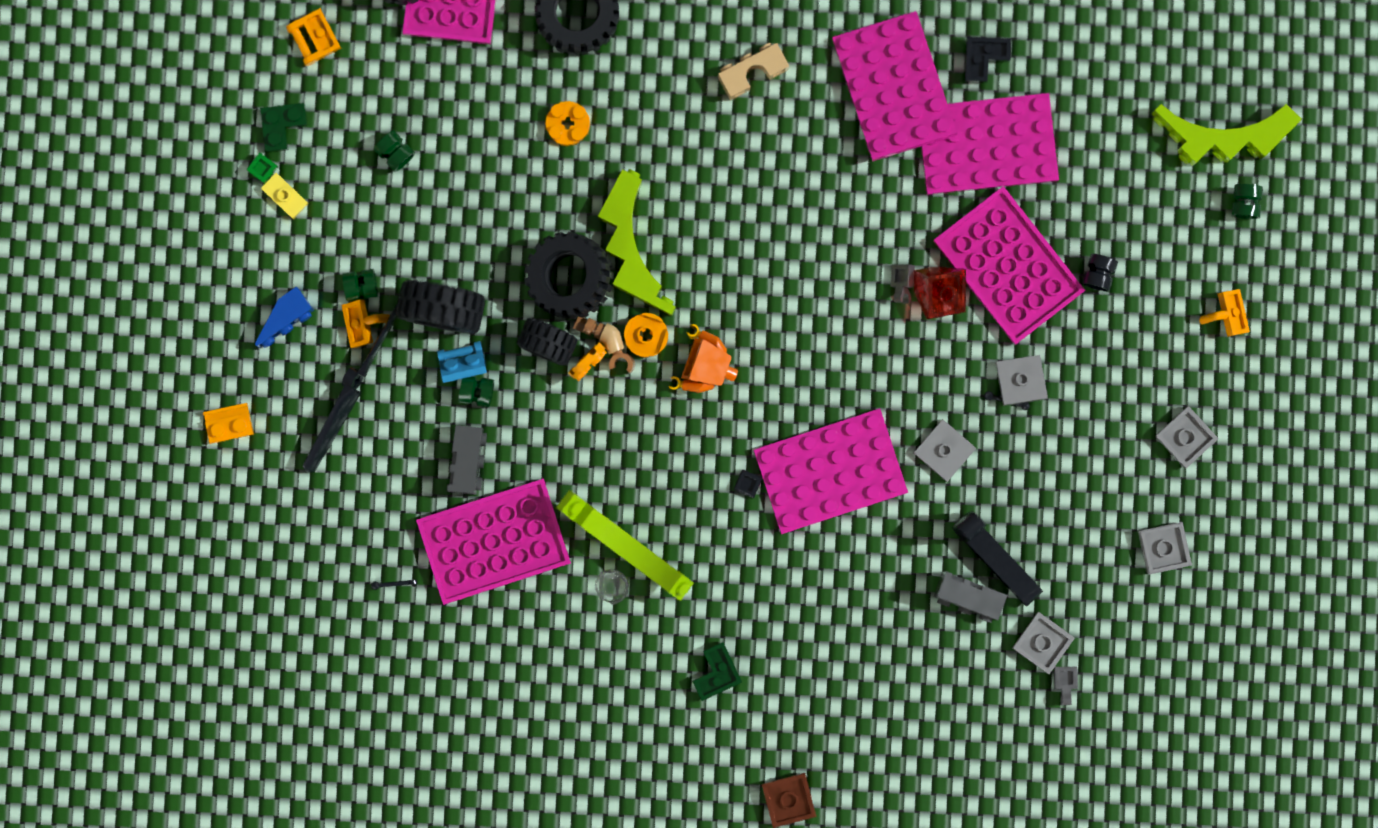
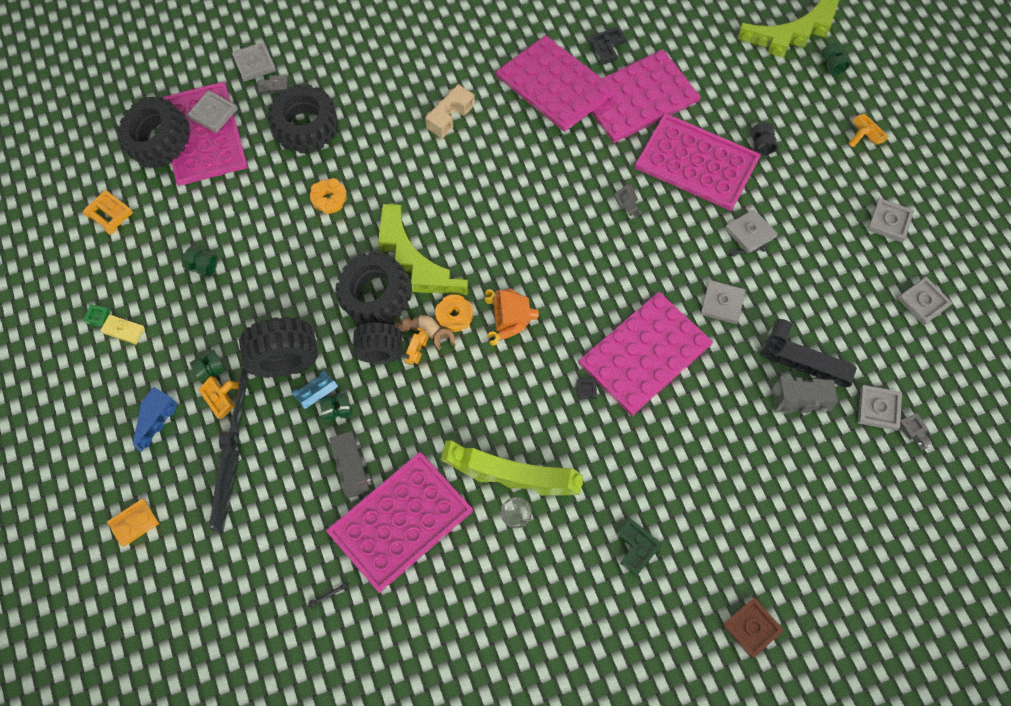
camera: 20 degrees left, 20 degrees down
dark green plate [260,103,308,153] -> none
clear red slope [914,267,966,319] -> none

